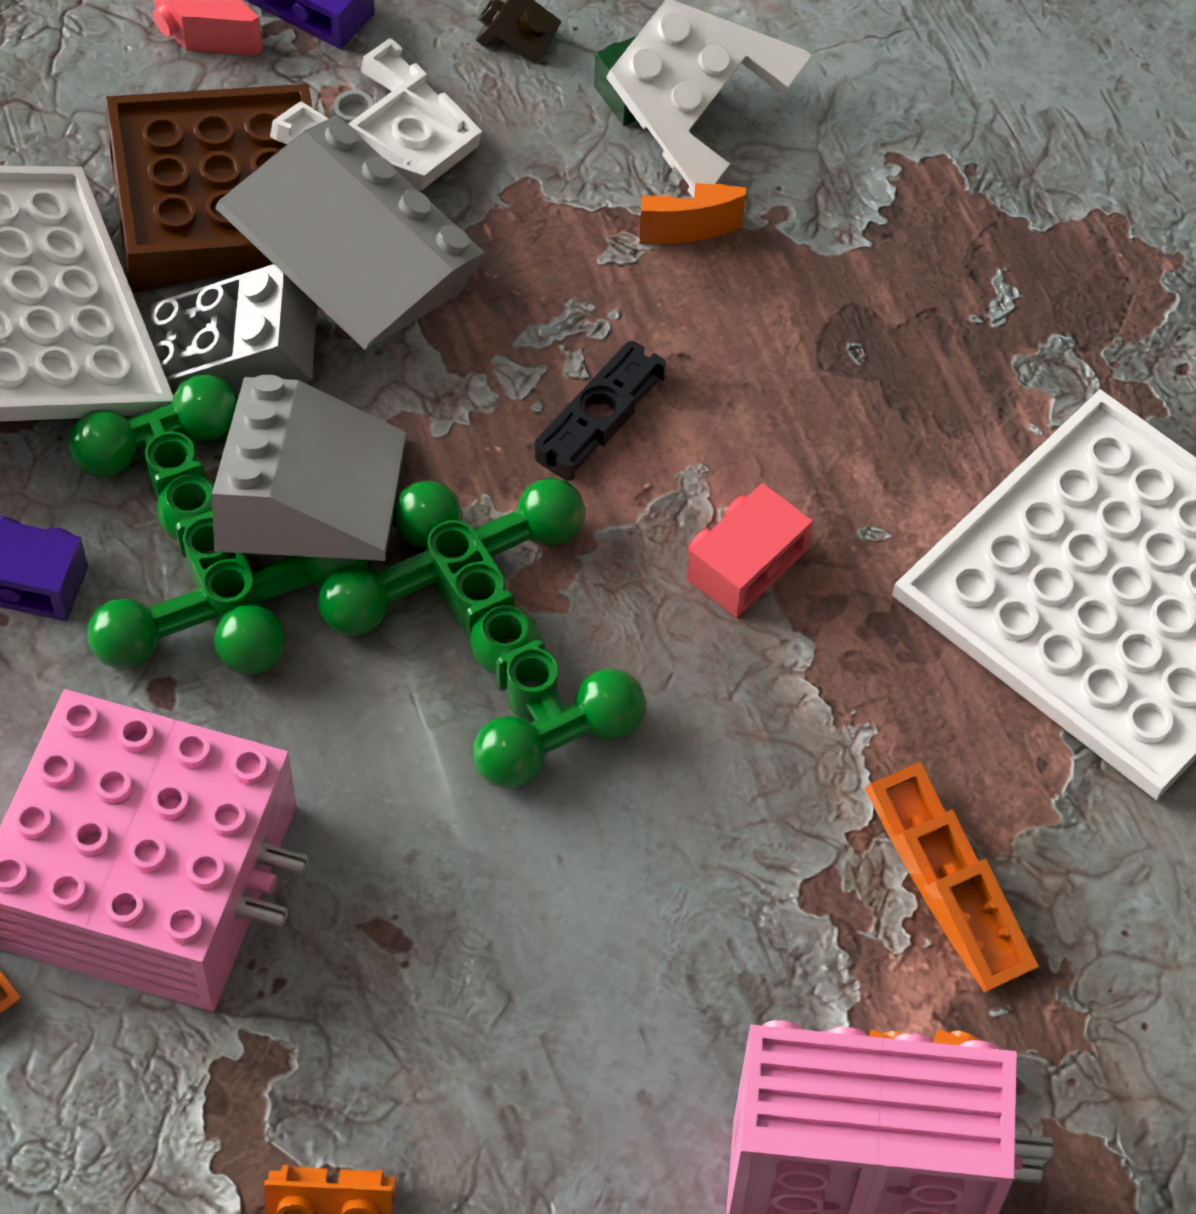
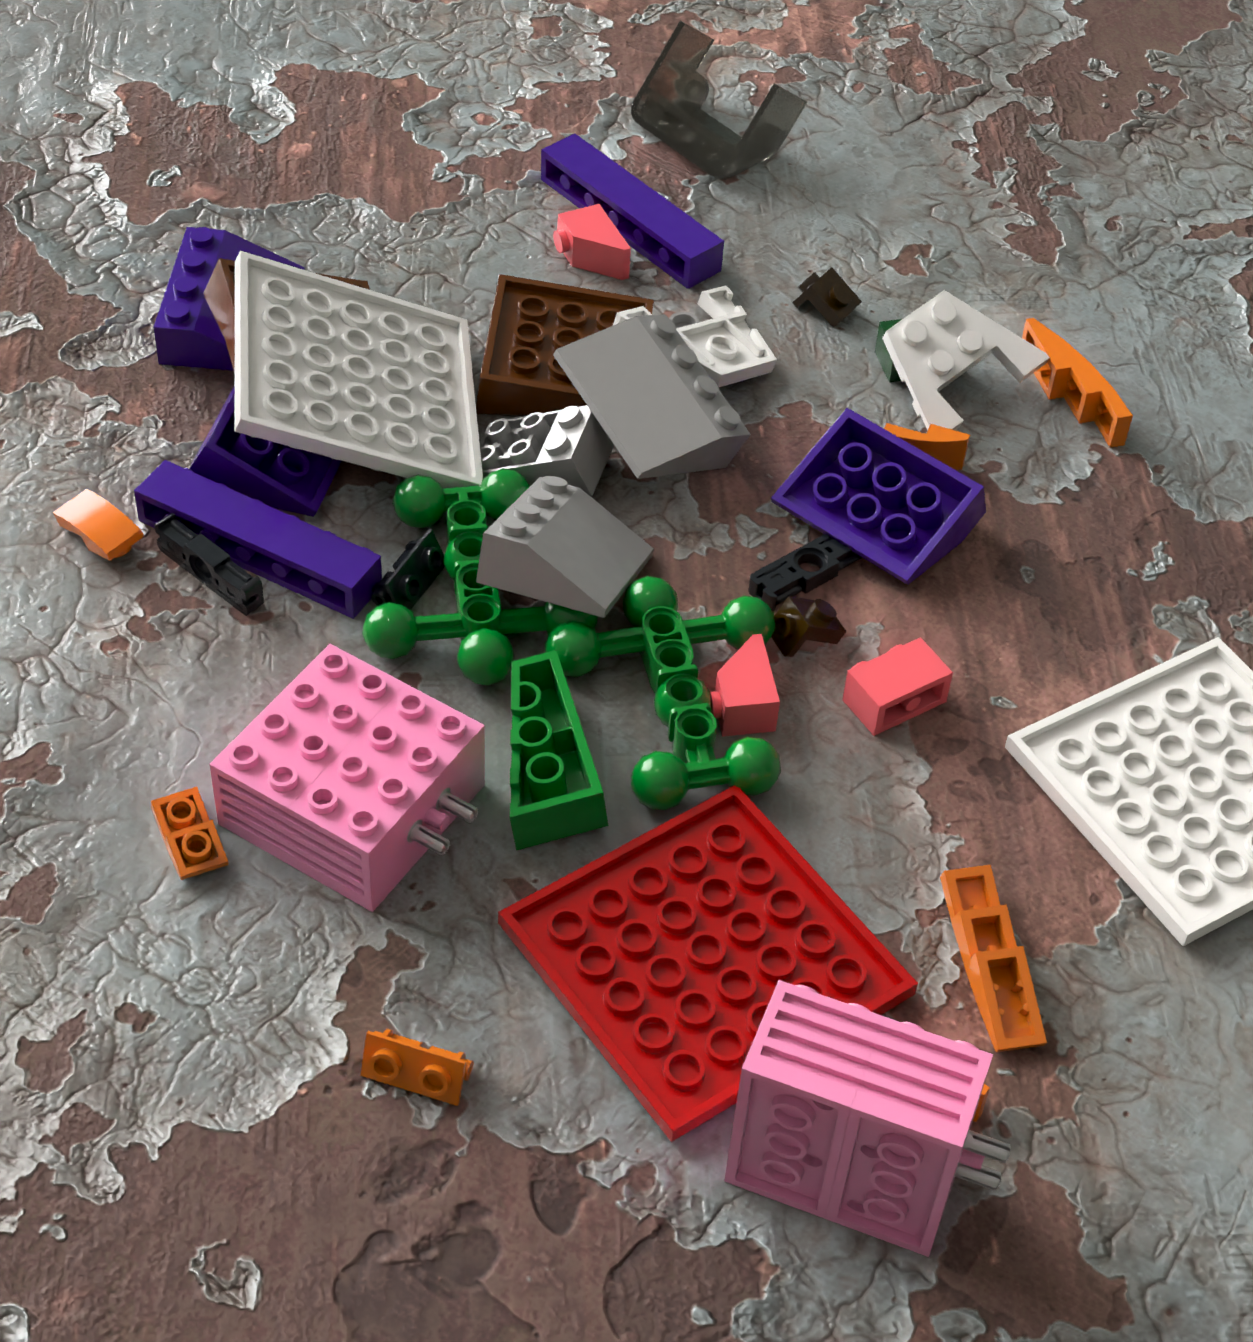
camera: 15 degrees right, 10 degrees down
none -> black hinge [371,529,445,610]
none -> red plate [498,785,918,1142]
none -> green wedge [509,650,609,851]
none -> coral slope [710,634,780,737]
none -> dark purple slope [771,408,986,585]
none -> dark brown bracket [771,596,847,657]
none -> orange slope [1022,318,1133,448]

